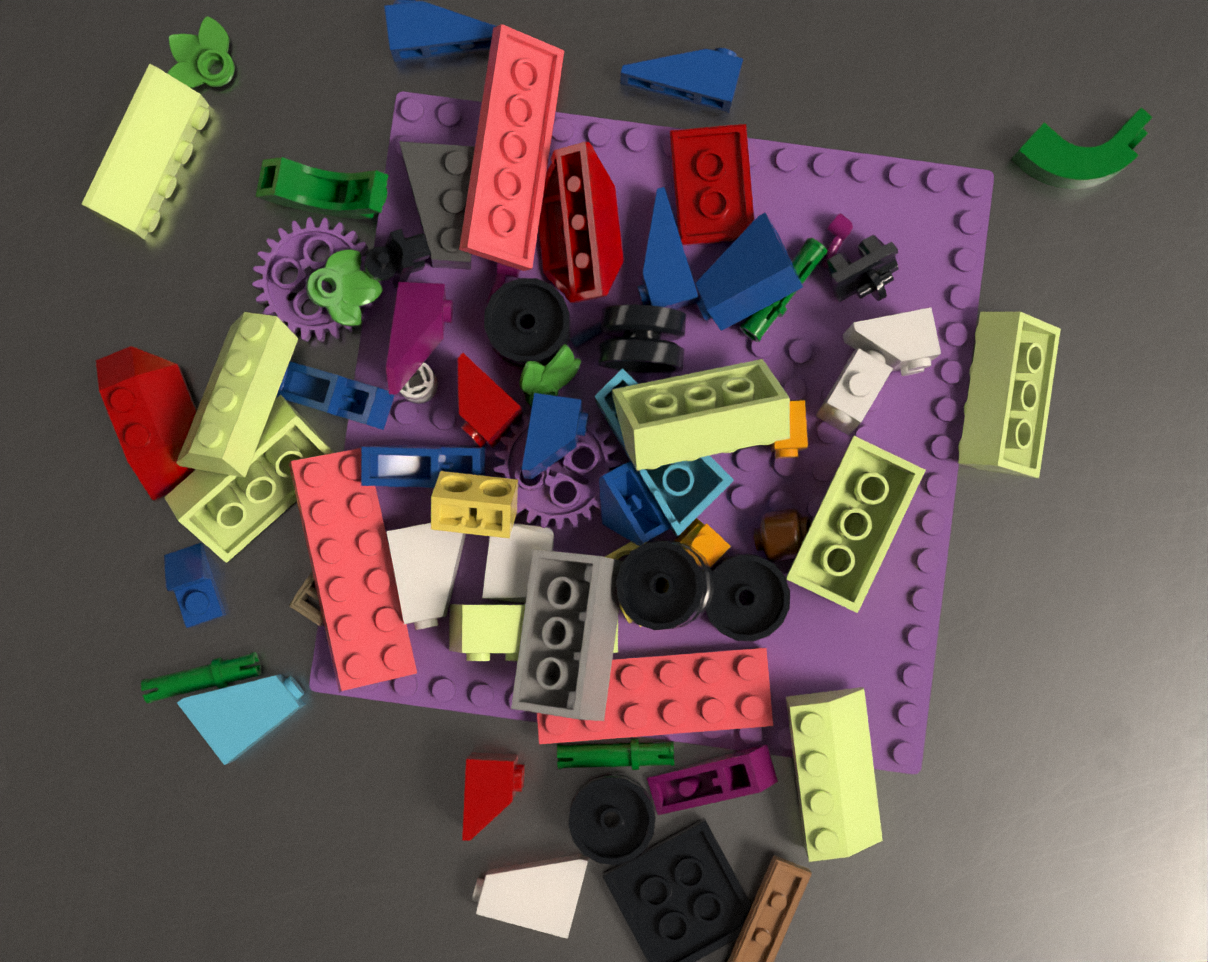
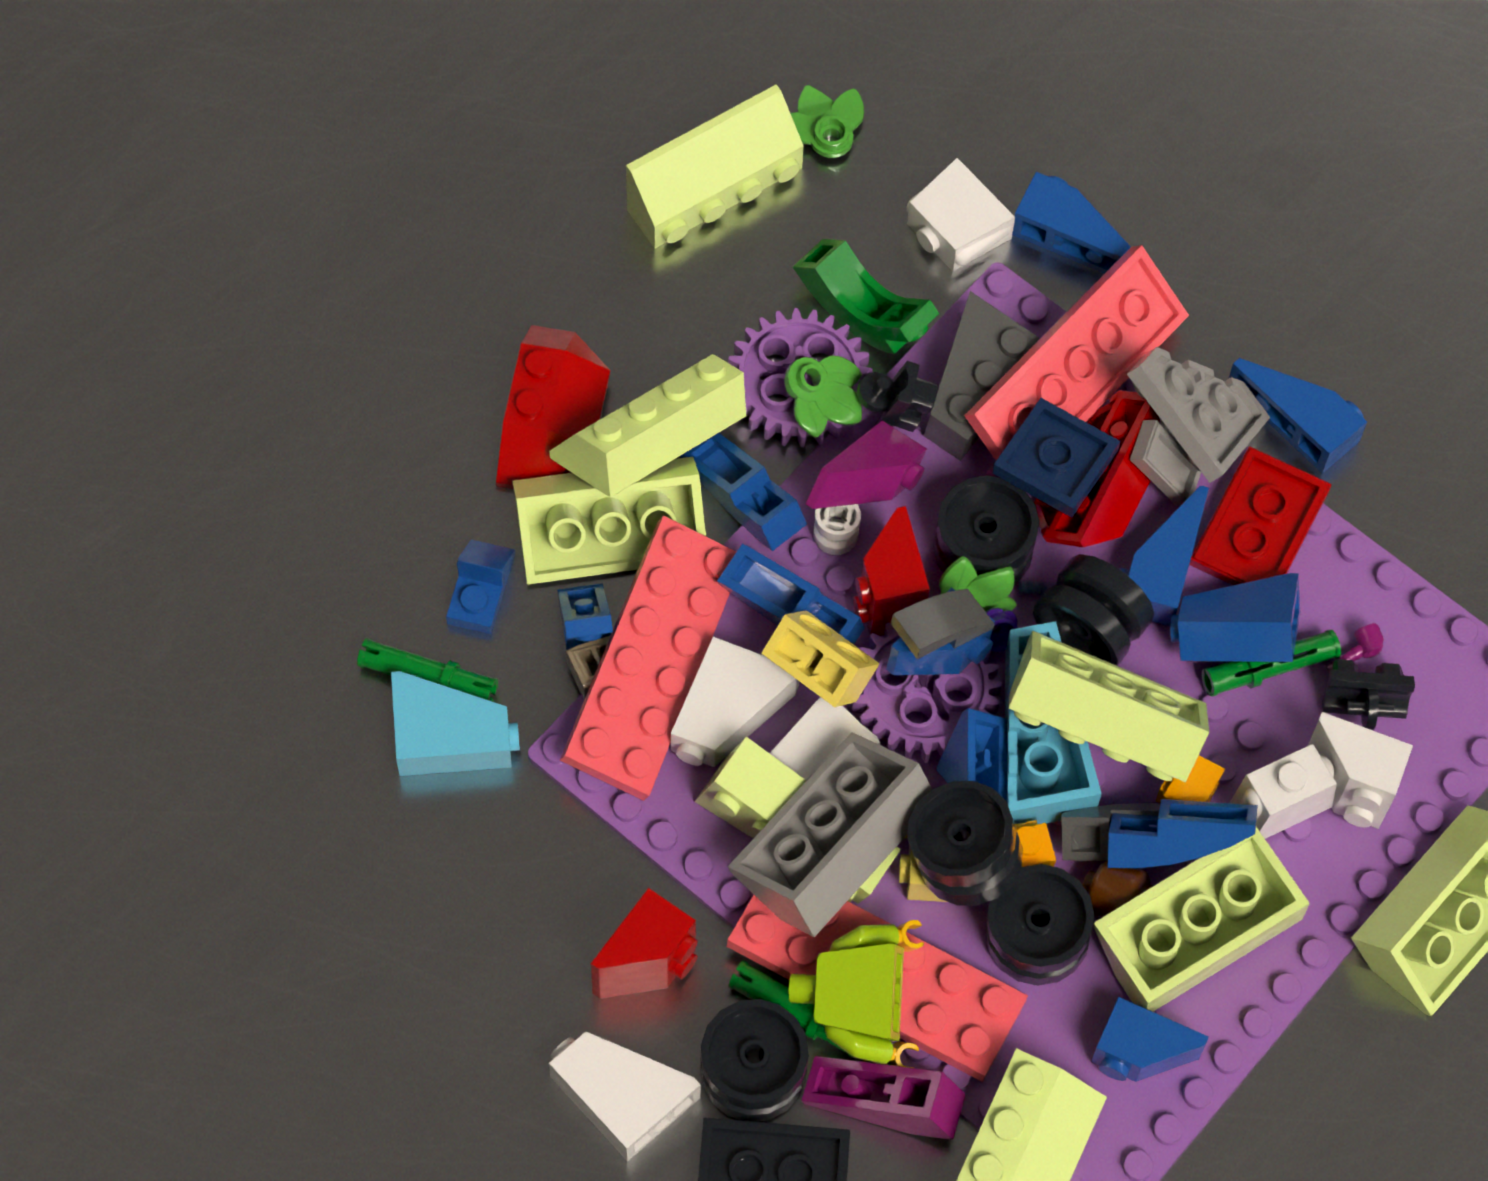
camera: 30 degrees right, 20 degrees down
none -> blue slope [557,583,613,650]
none -> lime torso [789,920,924,1068]
none -> dark grey slope [891,589,994,659]
none -> white torso [906,158,1015,271]
none -> dark purple plate [986,607,1018,652]
none -> dark blue tile [992,398,1120,518]
none -> dark grey slope [1061,803,1160,861]
none -> blue slope [1091,997,1209,1082]
none -> blue slope [1107,799,1258,868]
none -> light grey plate [1127,347,1270,483]
none -> light grey tile [1130,420,1201,506]

